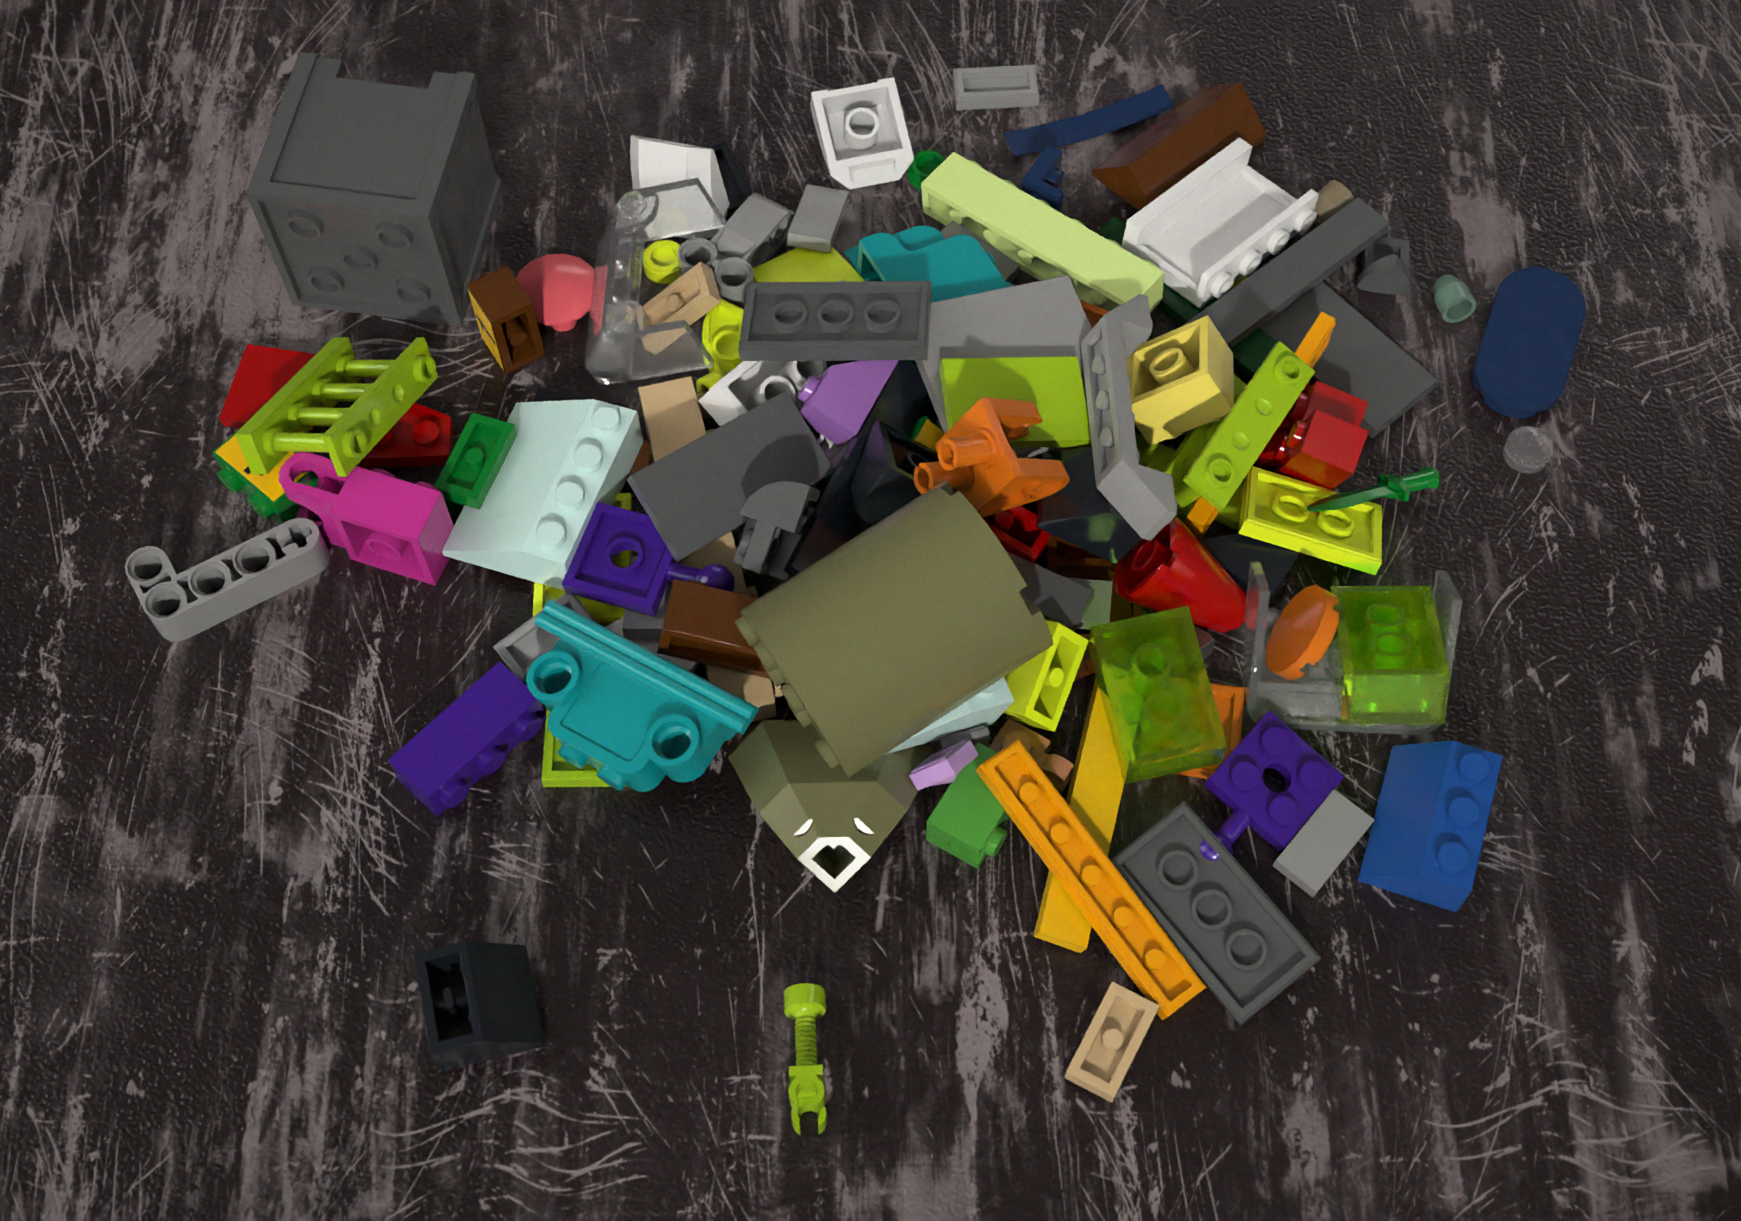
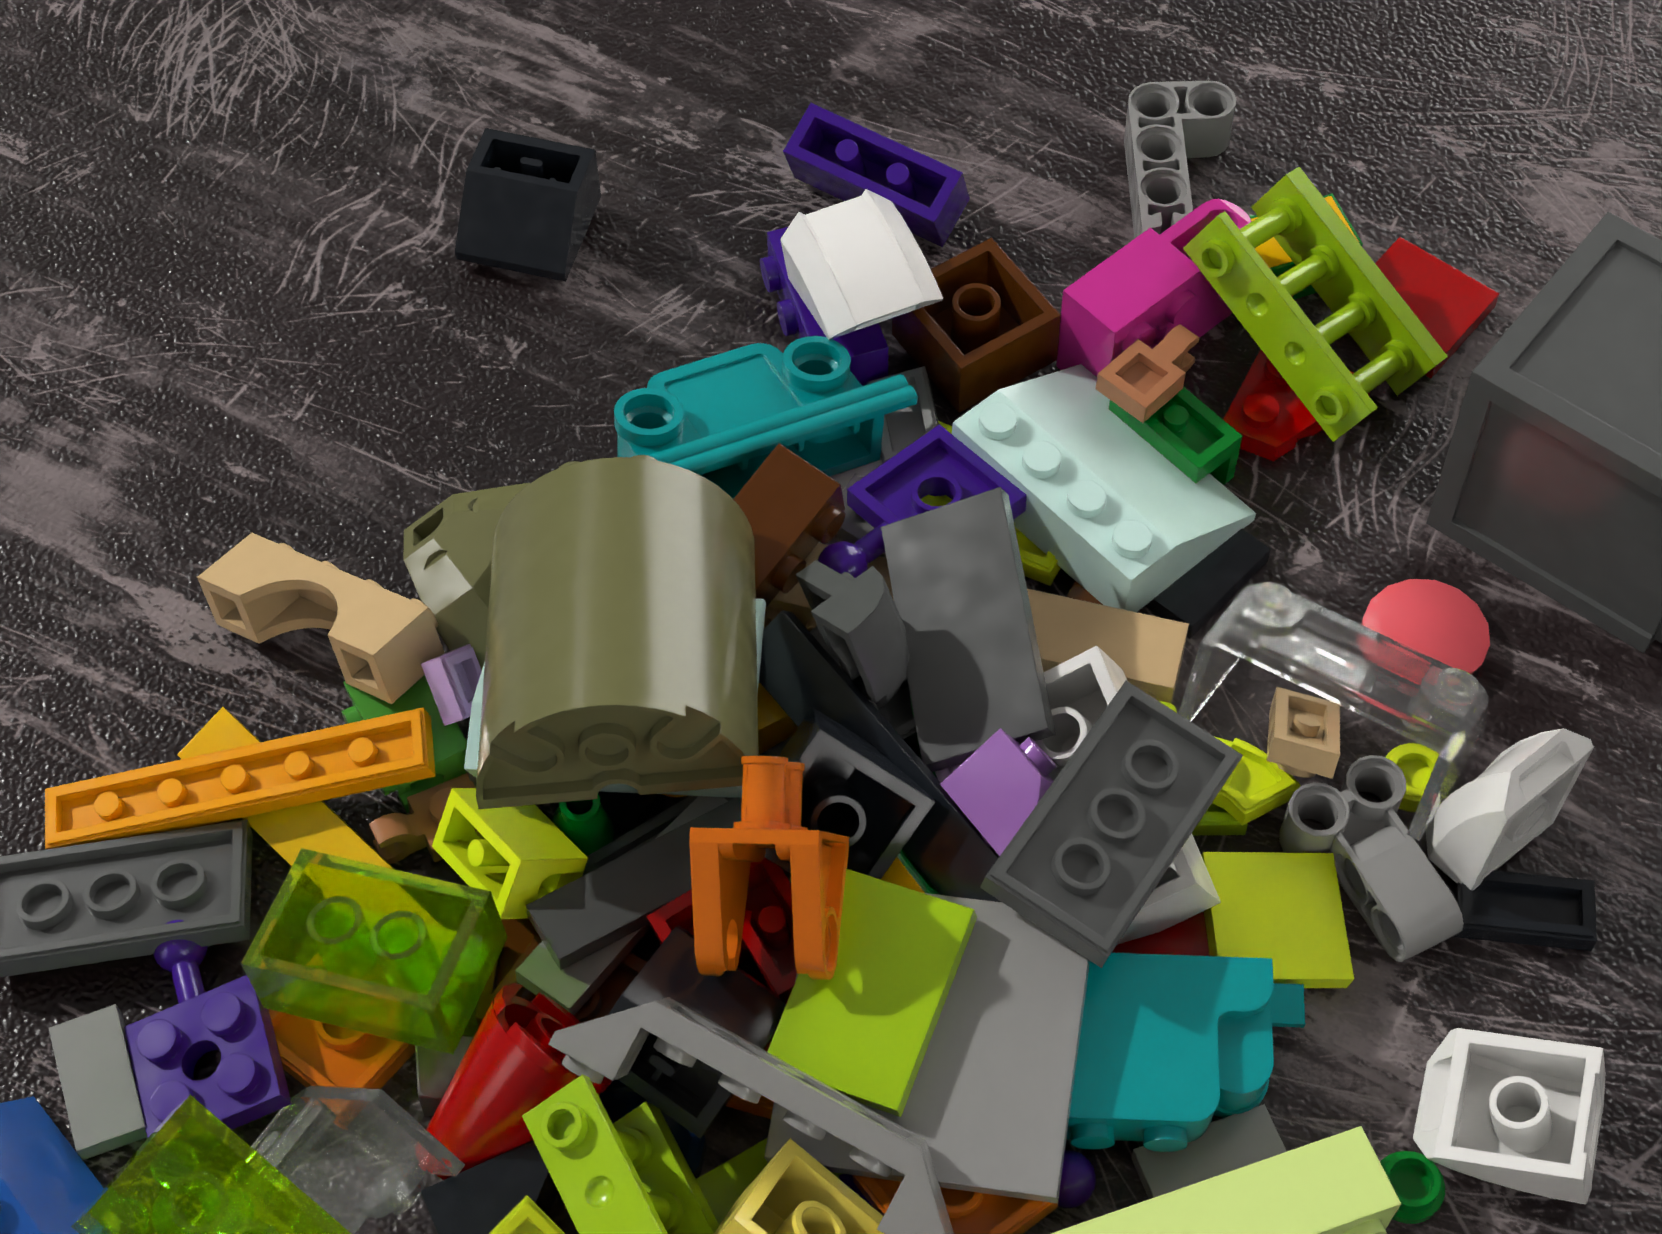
camera: 120 degrees right, 5 degrees down
reddish brown brick [466,265,545,374] -> none
lime bar [784,983,827,1136] -> none
light grey tile [787,184,849,253] -> none
tan plate [1064,982,1160,1103] -> none
orange tile [1265,585,1339,680] -> none
none -> tan arch [197,533,444,704]
none -> white slope [780,189,943,340]
none -> dark purple brick [783,103,970,248]
none -> reddish brown brick [892,237,1061,413]
none -> nougat plate [1096,324,1199,423]

